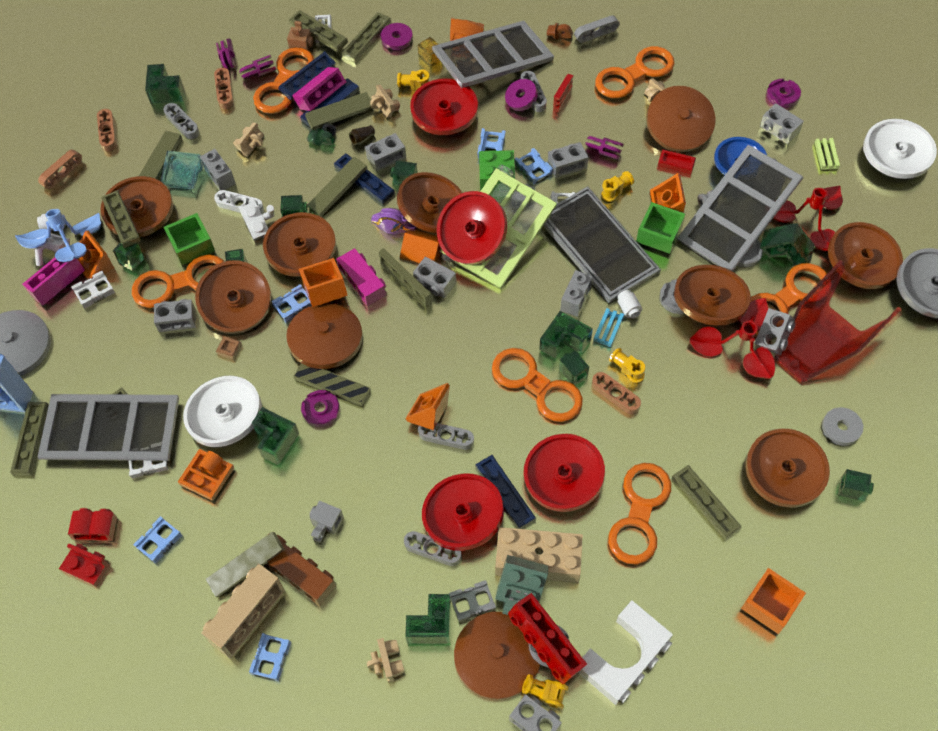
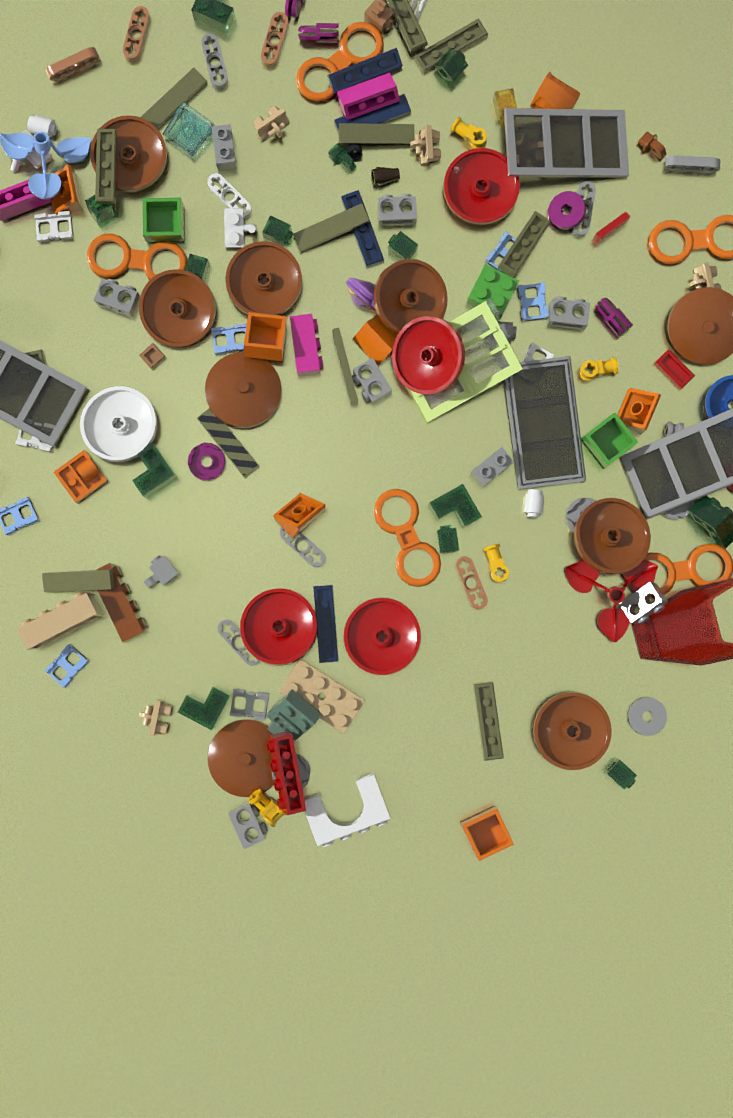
camera: 20 degrees right, 25 degrees up
magenta tile [381,23,413,51] -> none
medium azure tile [593,308,624,347] -> none
orange bar [608,463,672,565] -> none
none -> clear green brick [434,49,469,81]
none -> olive tile [498,211,551,278]

